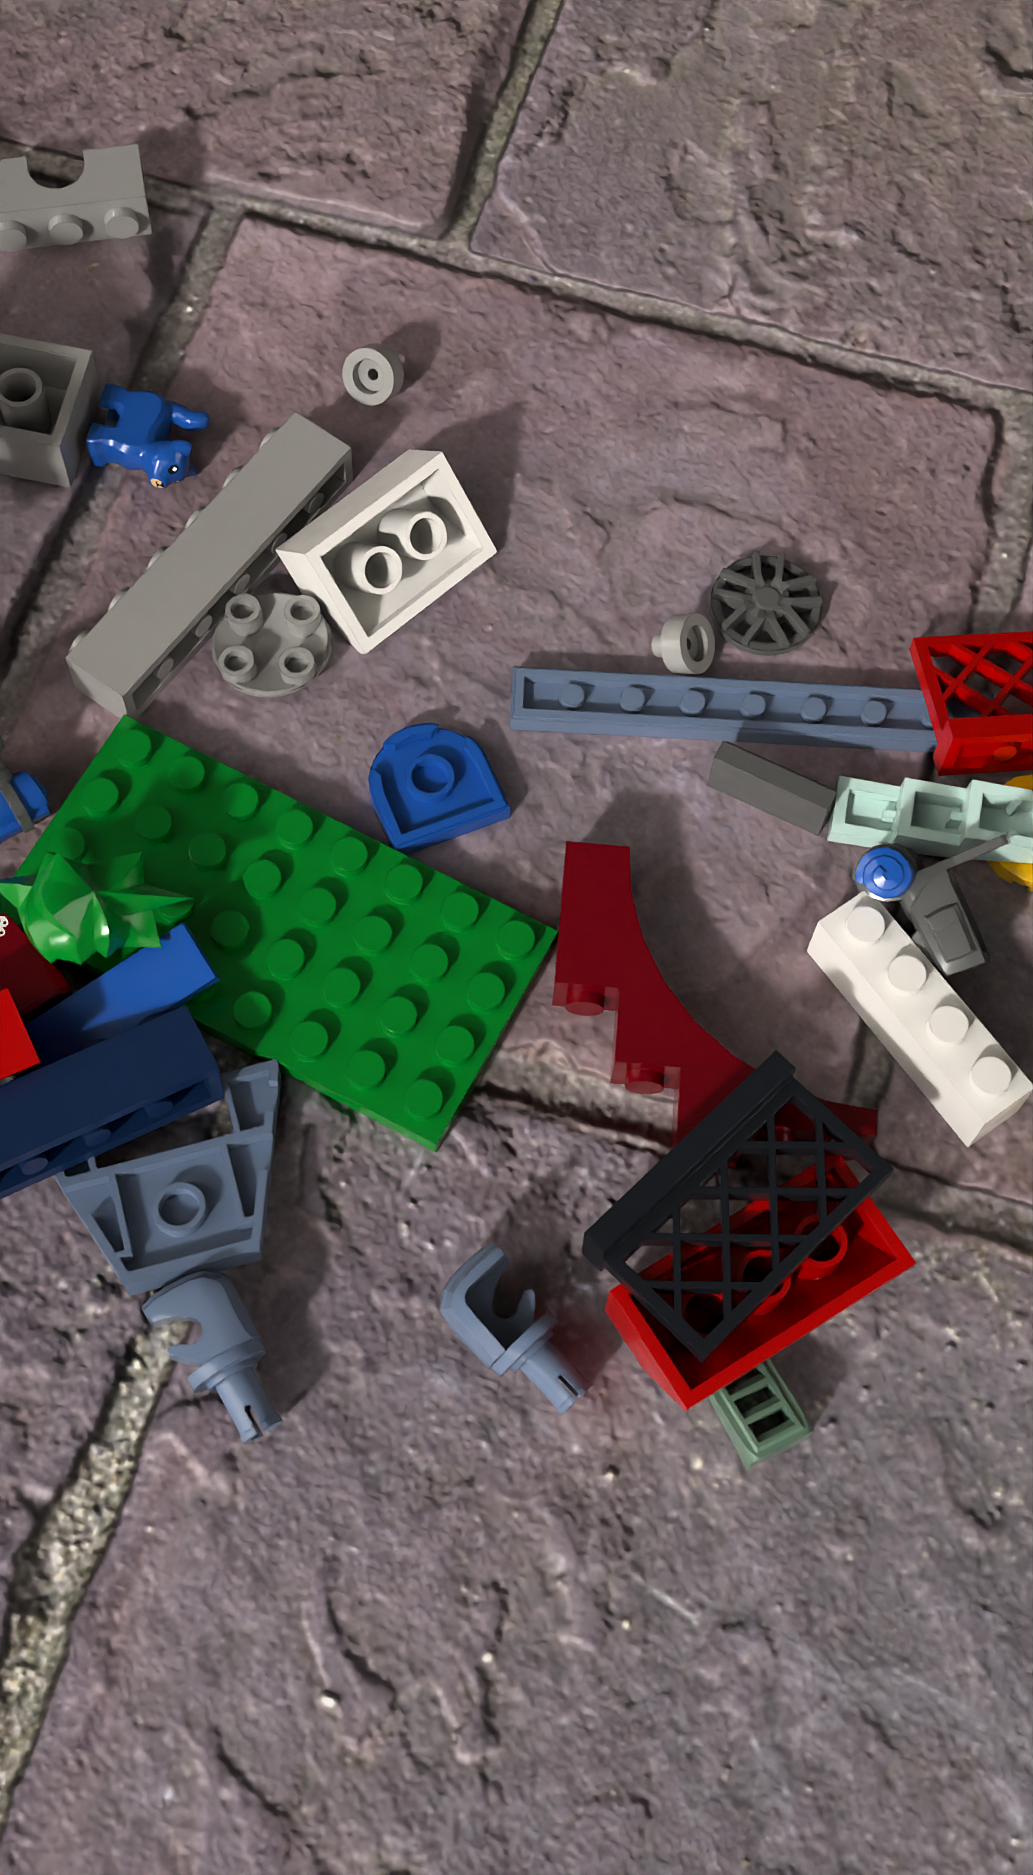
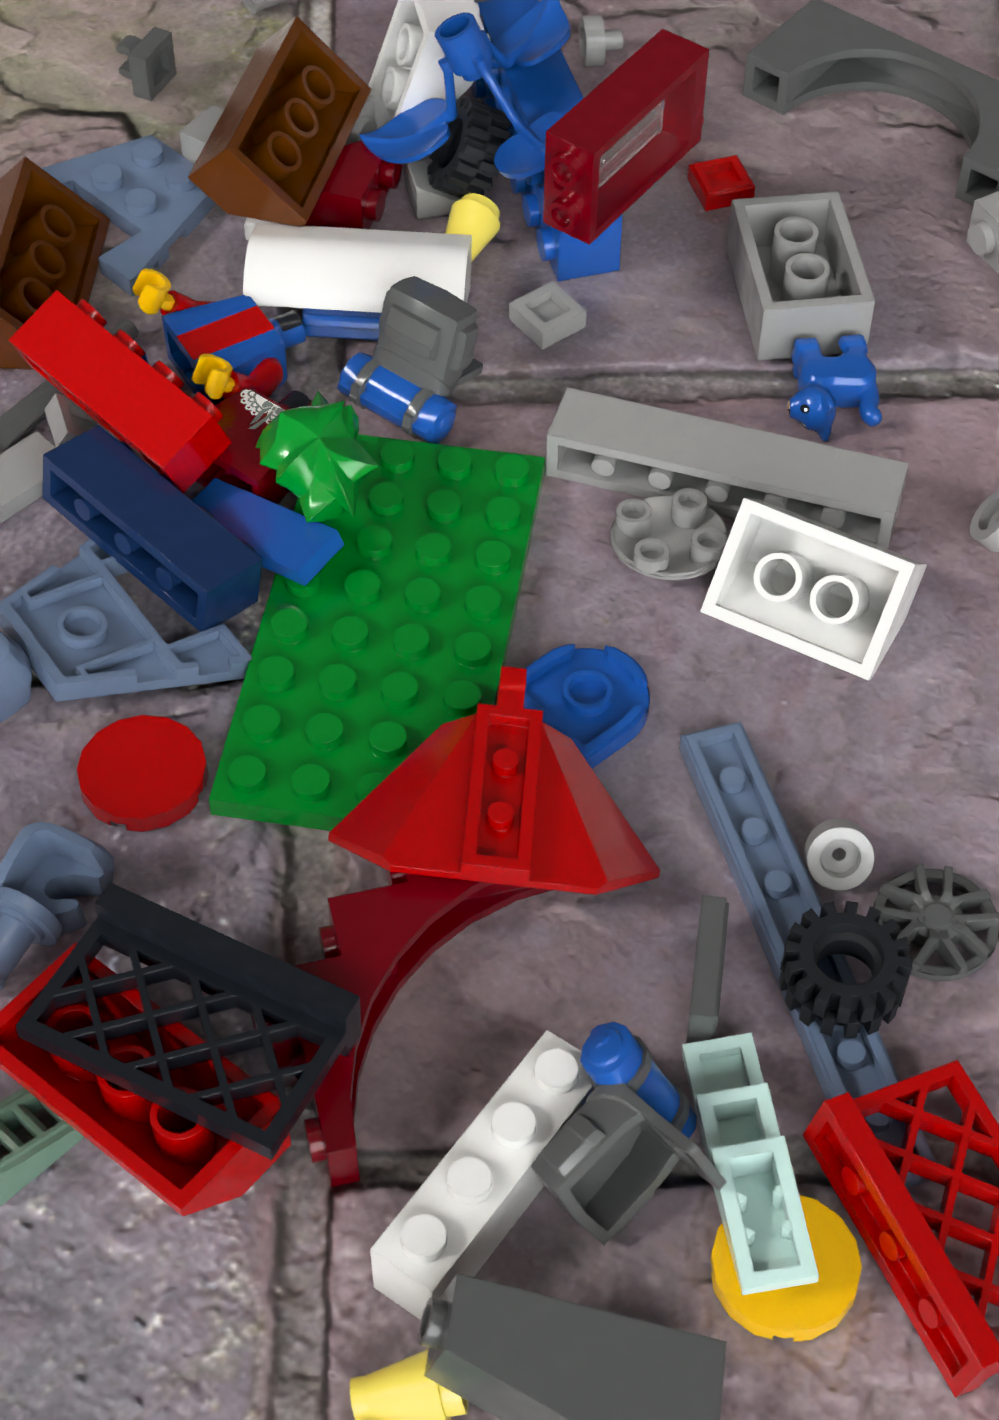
camera: 75 degrees right, 15 degrees down
none -> red tile [76,715,209,832]
none -> red panel [328,666,660,895]
none -> black tyre [779,901,913,1038]

